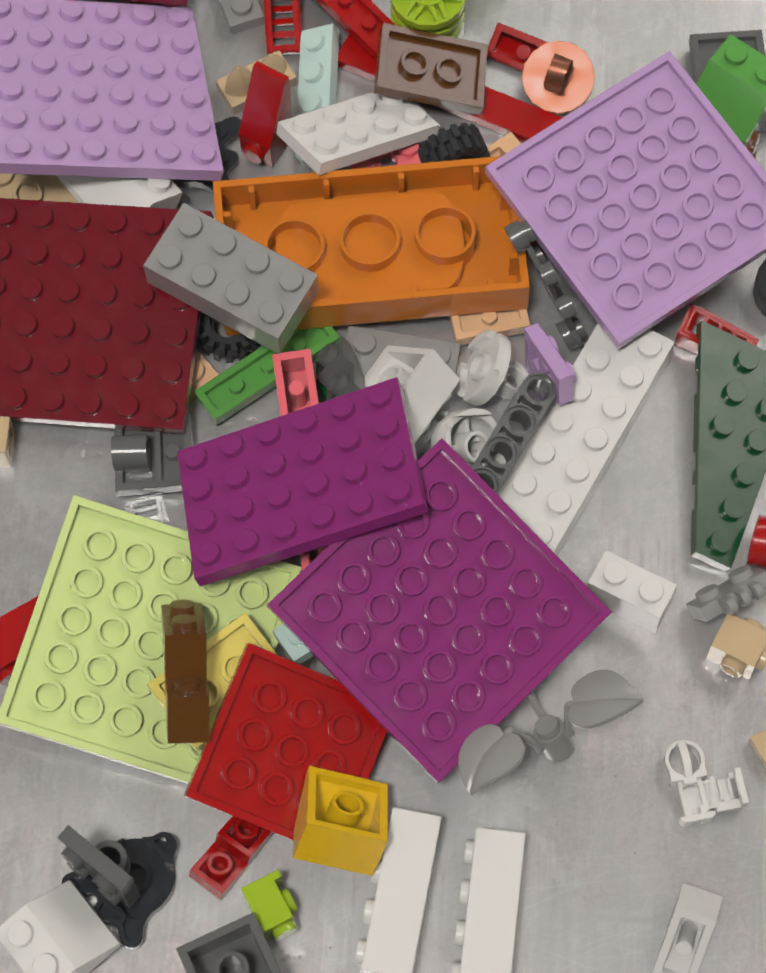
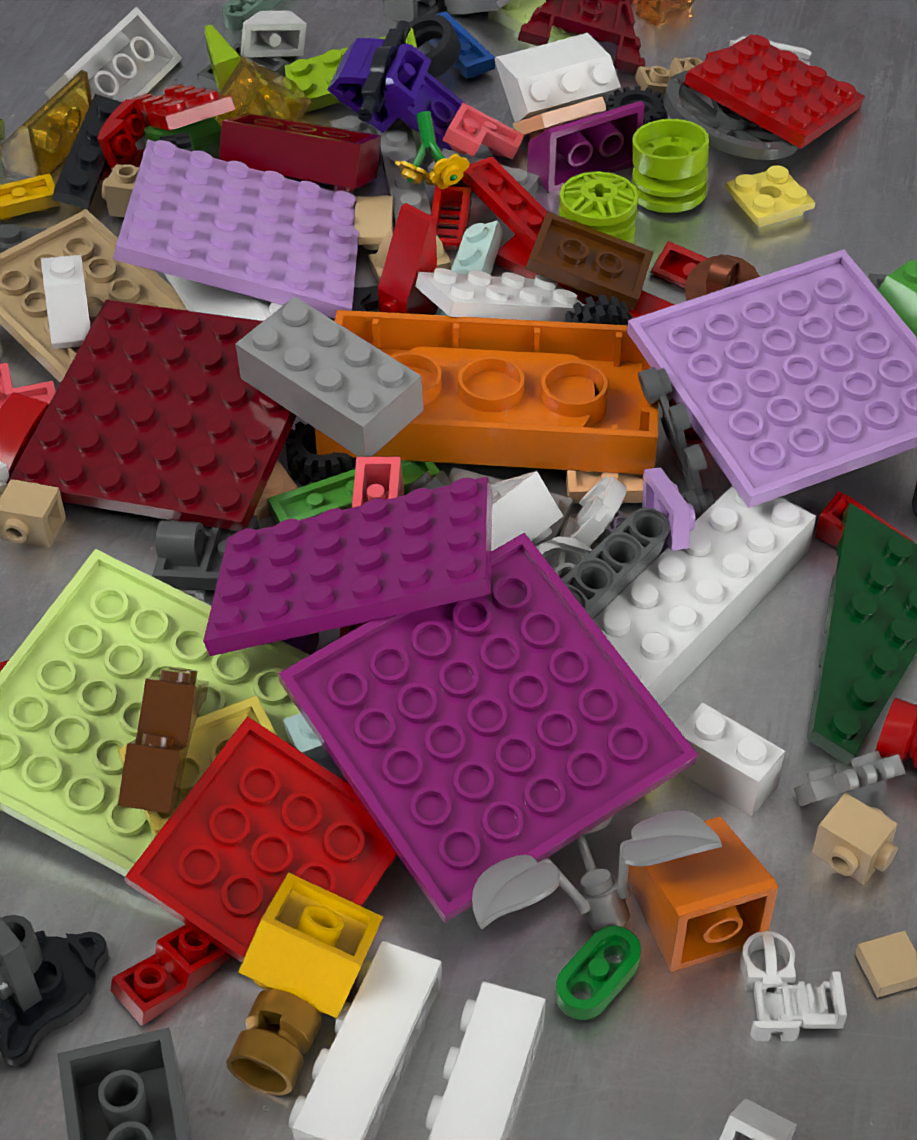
camera: 10 degrees right, 20 degrees down
lime brick [241,869,298,941] -> none
none -> pearl gold wheel [226,989,322,1096]
none -> tan slope [354,196,393,250]
none -> green plate [555,926,641,1020]
none -> orange slope [628,816,778,973]

